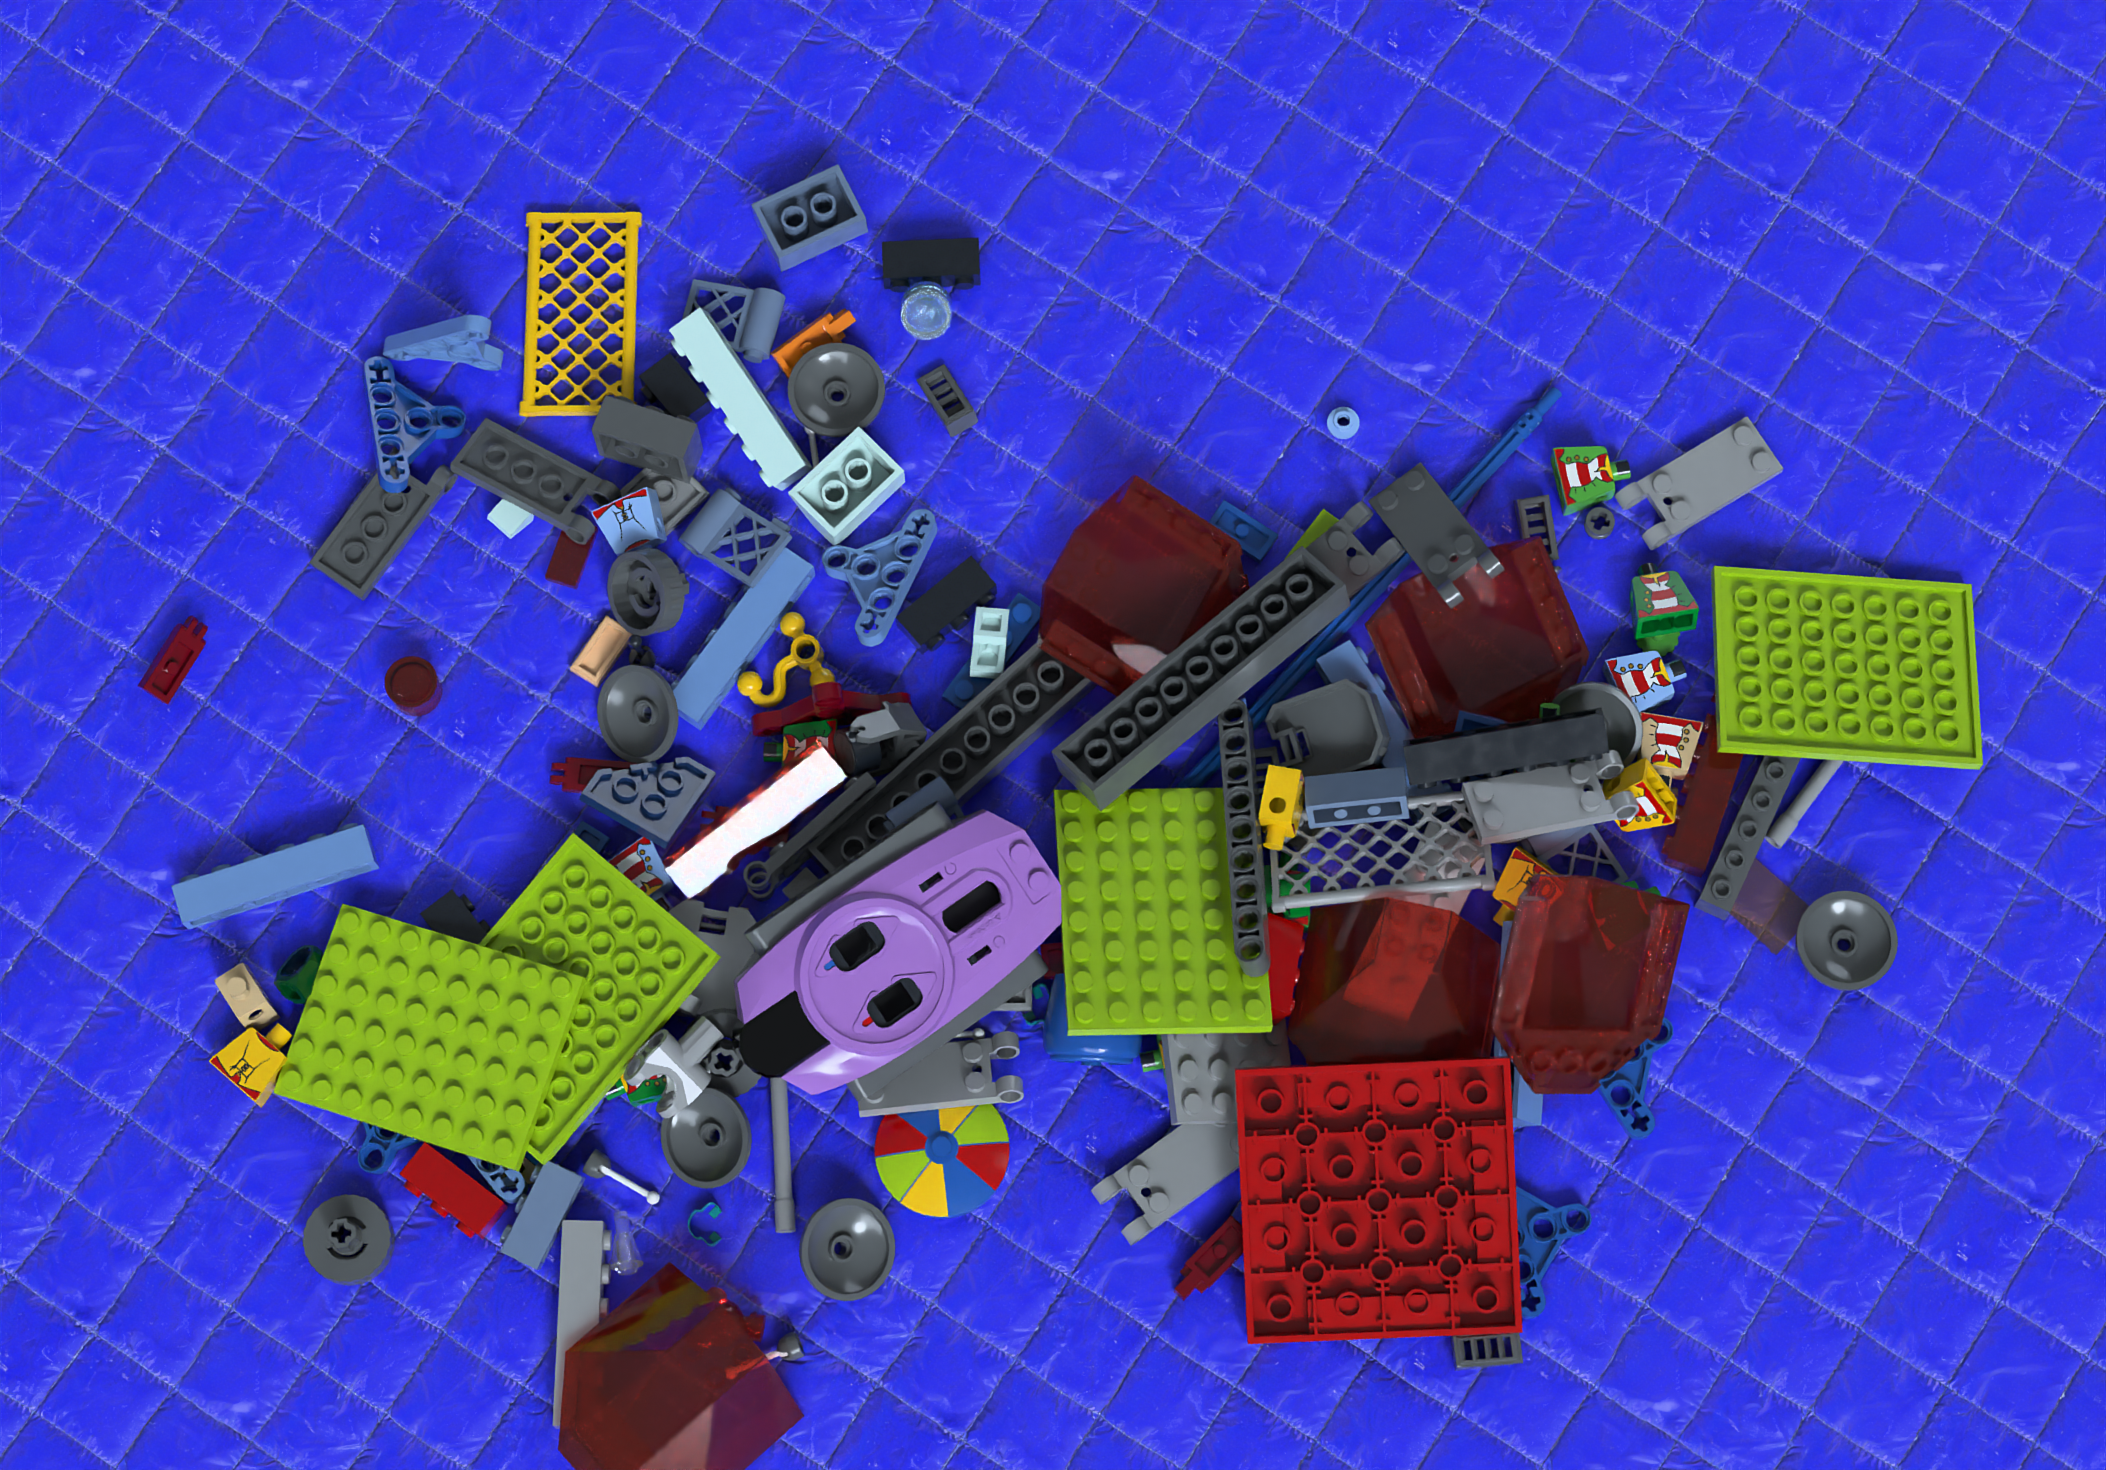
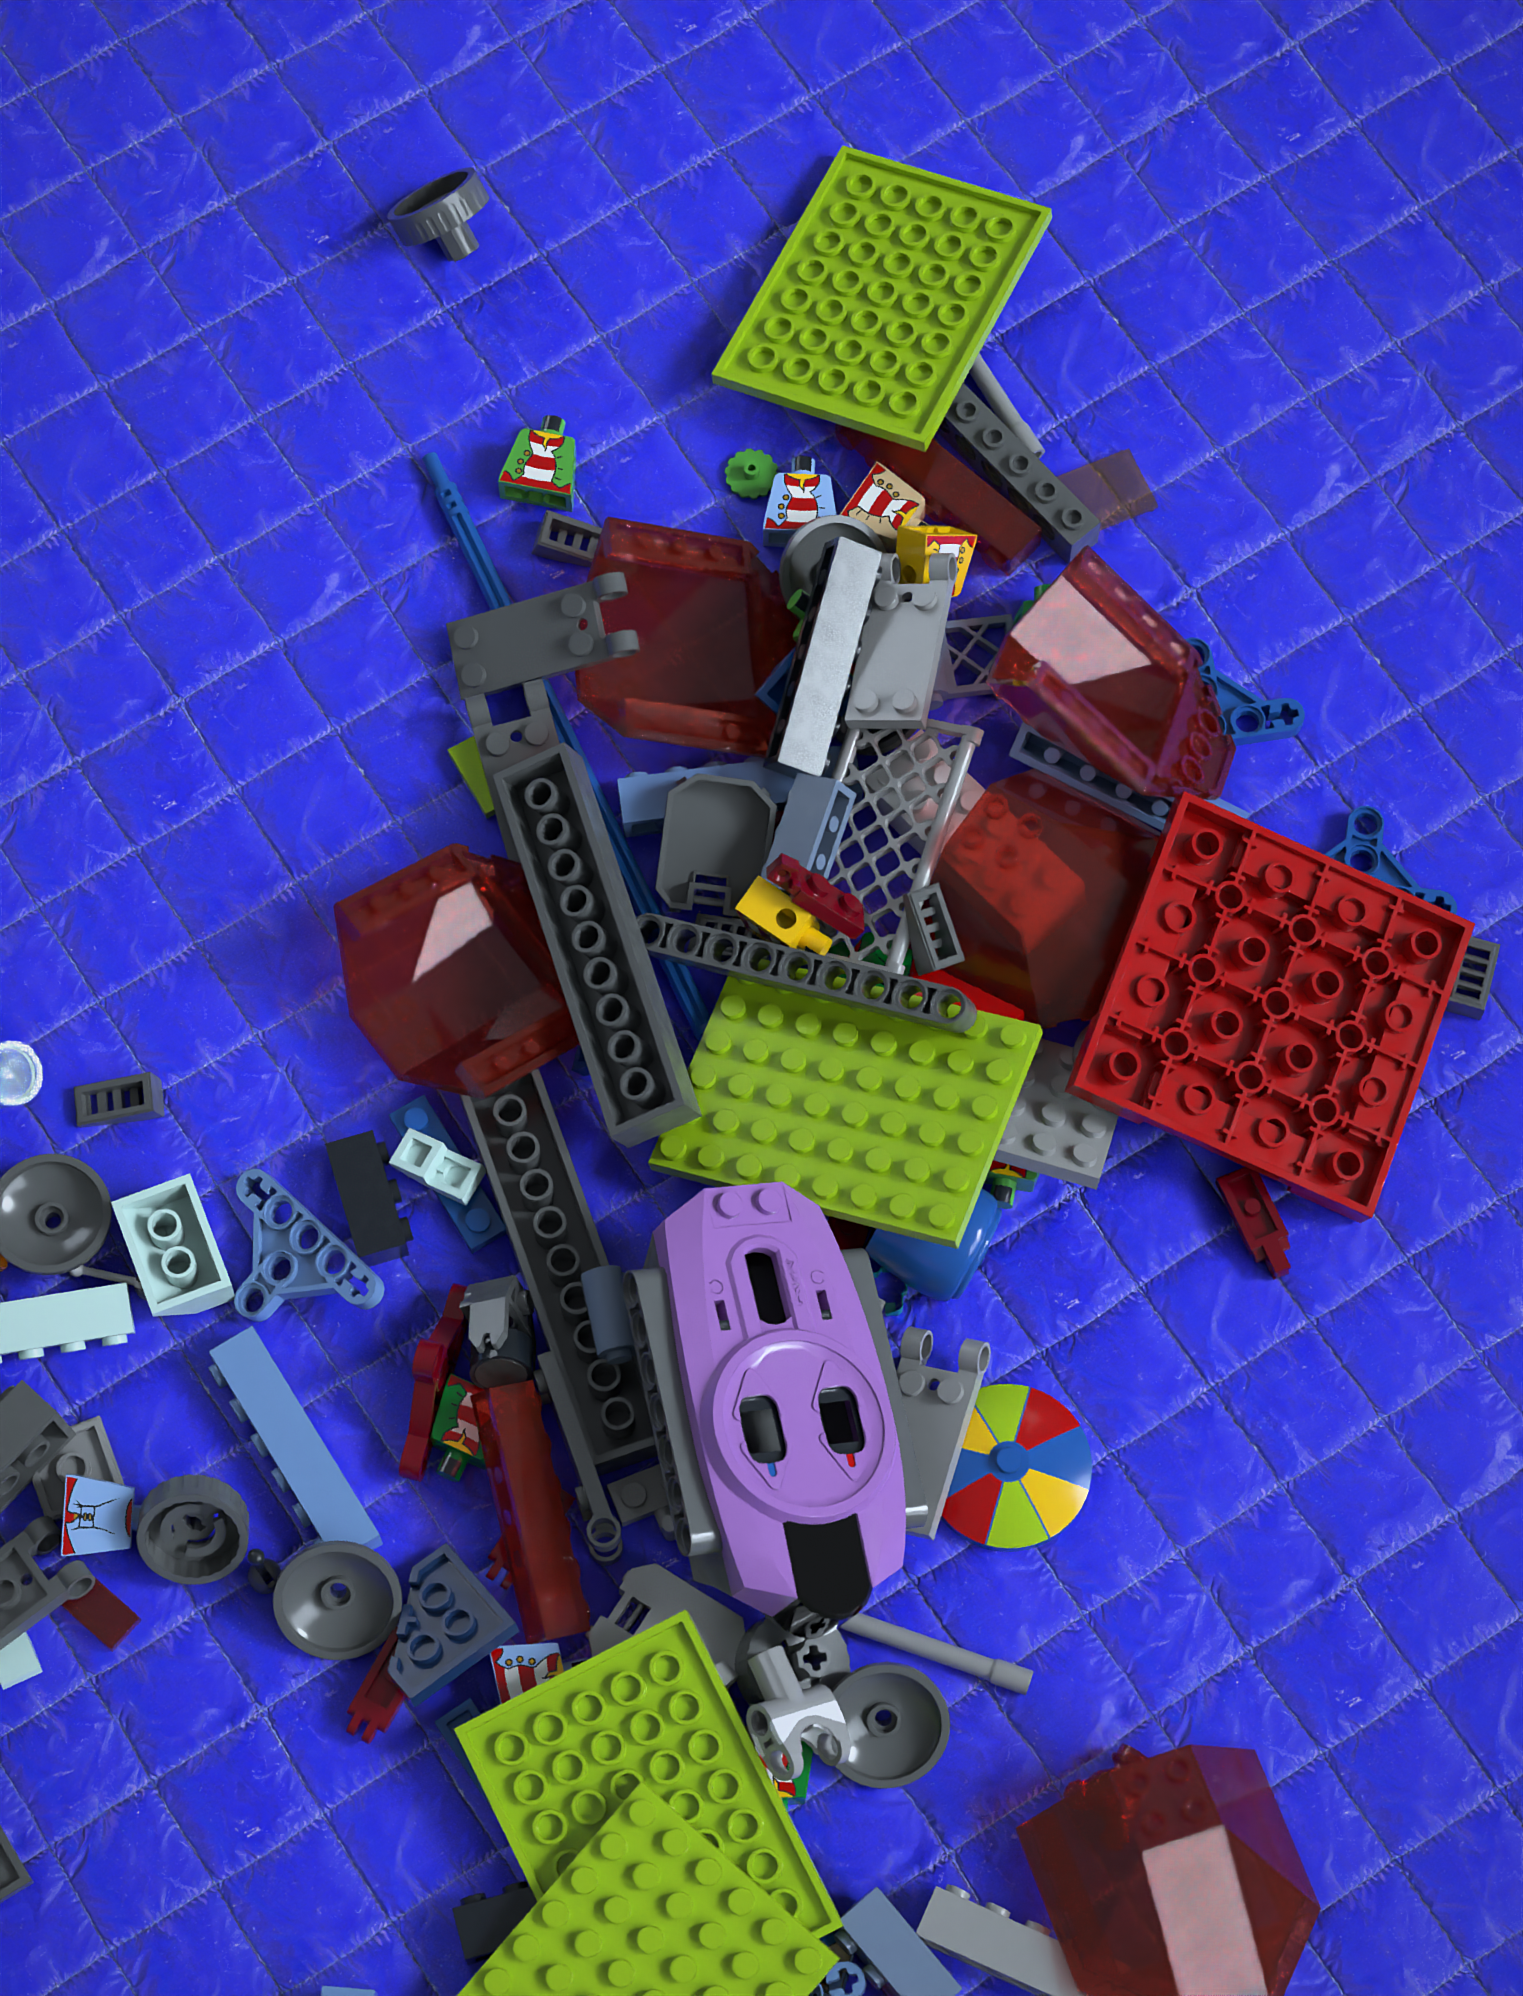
camera: 70 degrees left, 5 degrees down
clear red piece [385,656,443,716] -> none
light nougat tile [570,615,633,688] -> none
hinge [582,1149,660,1204] -> none
clear cone [610,1211,644,1275] -> none
sand blue piece [678,487,792,588] -> none
piece [688,1202,722,1247] -> none
dark grey hinge [724,1331,805,1380] -> none
yellow piece [737,612,835,708] -> none
dark grey dish [799,1198,895,1301] -> none
light grey hinge [1091,1123,1239,1246] -> none
blue plate [1206,500,1278,564] -> none
light blue plate [1327,407,1359,439] -> none
yellow torso [1492,845,1571,927] -> none
dark grey bush [1584,507,1615,540] -> none
light grey hinge [1614,416,1784,550] -> none
green torso [1629,563,1699,639] -> none
dark grey dish [1796,891,1898,991] -> none
none -> dark grey piece [387,167,490,262]
none -> dark red hinge [766,853,865,939]
none -> dark grey slope [903,883,965,976]

